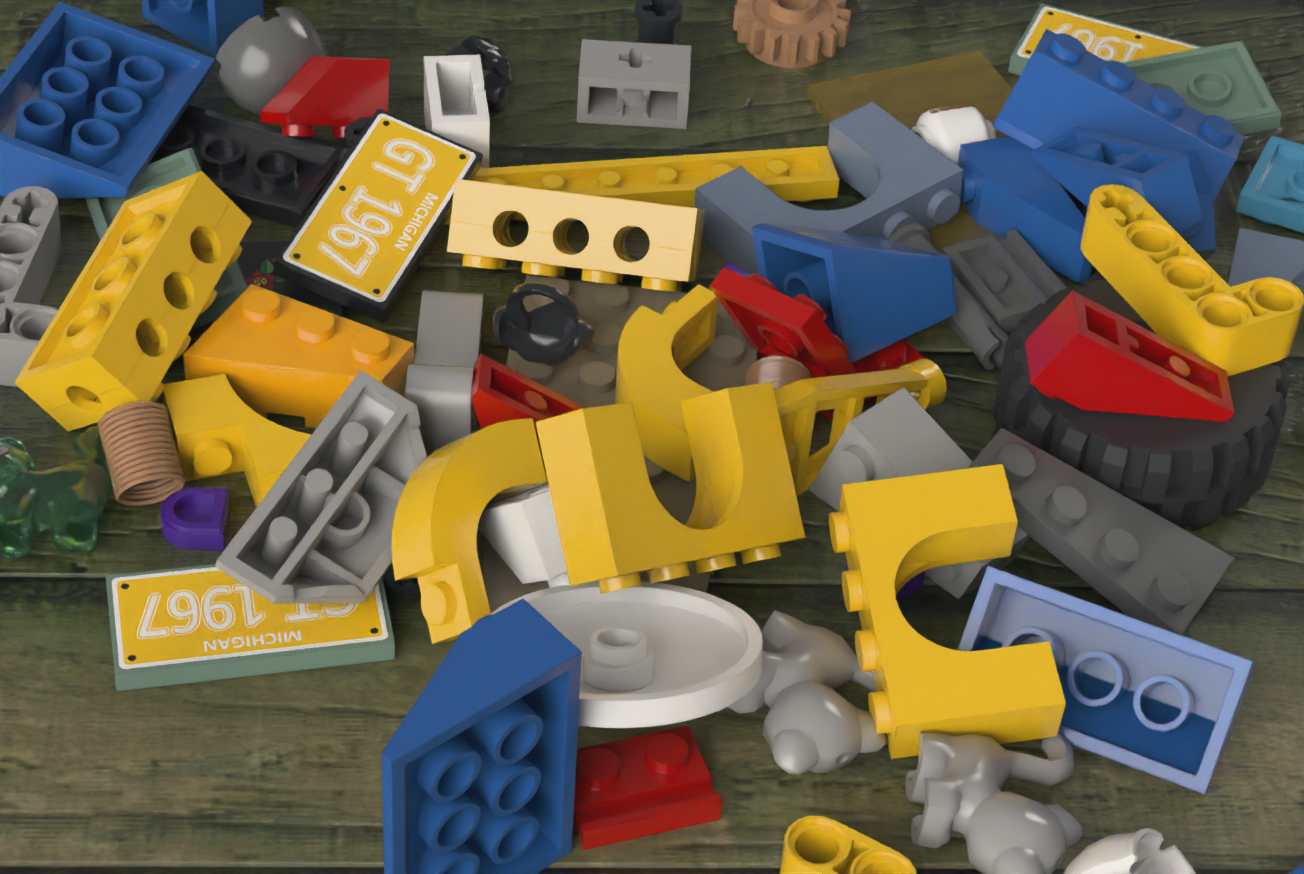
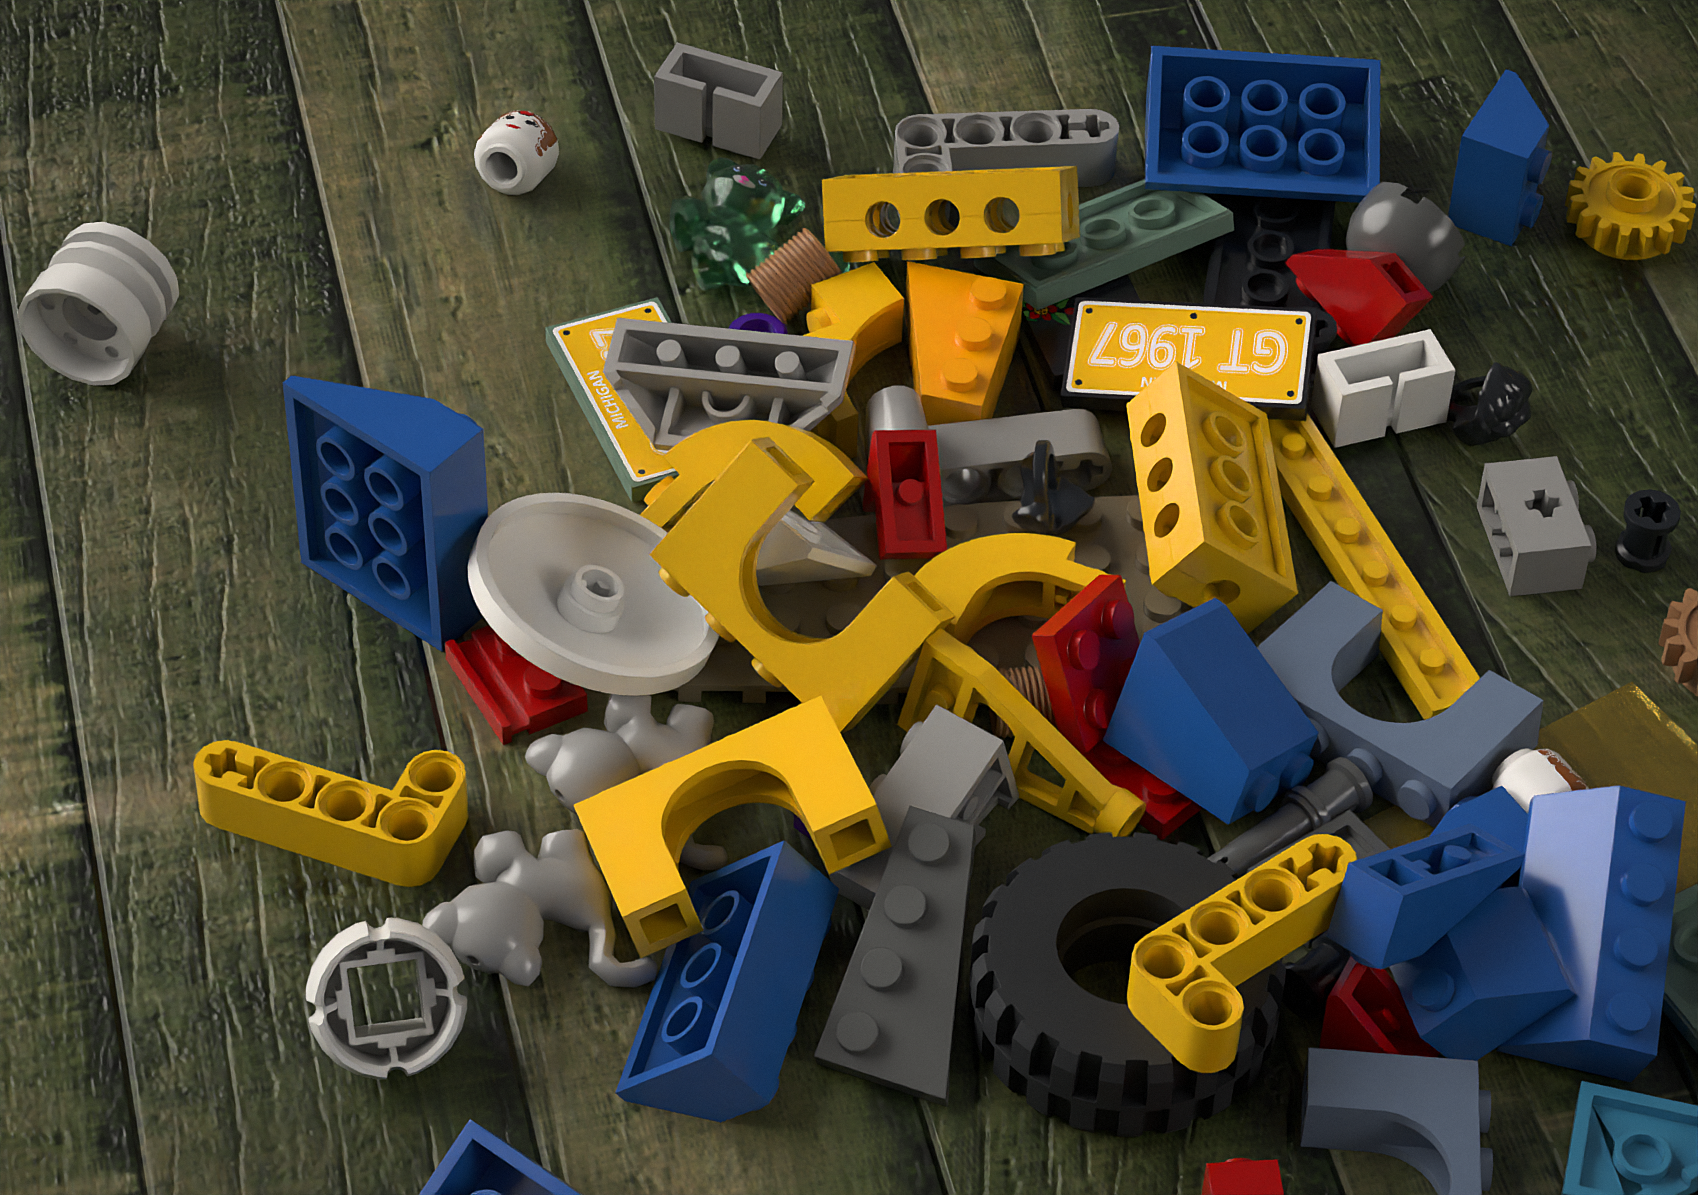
camera: 80 degrees right, 5 degrees up
red slope [1025,290,1235,422] -> none

